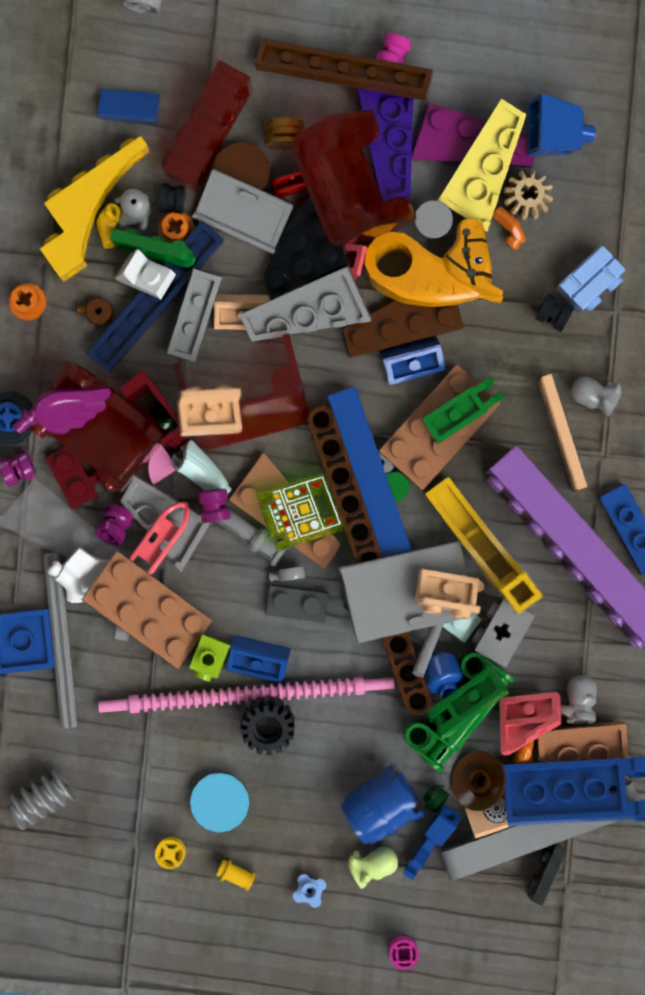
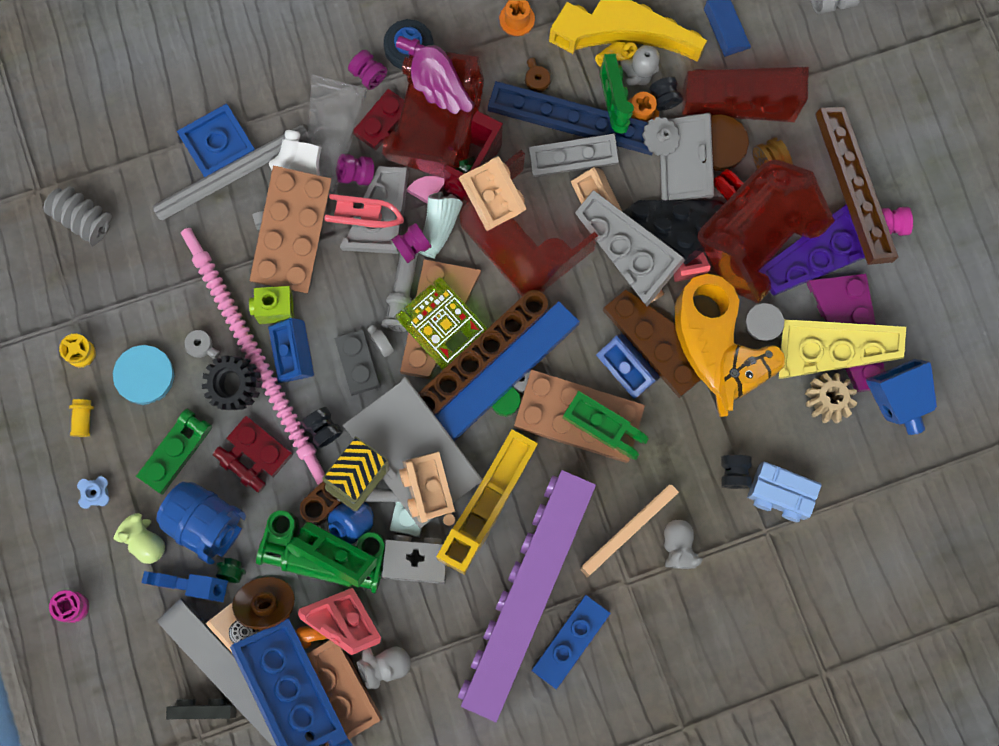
camera: 60 degrees right, 10 degrees down
white slope [115,249,176,299] -> none
orange arm [493,206,526,250] -> none
none -> green plate [136,408,212,495]
none -> light grey piece [184,330,220,359]
none -> dark red plate [212,416,293,493]
none -> black wheel [301,407,343,449]
none -> piece [322,436,389,511]
none -> light grey piece [642,117,680,156]

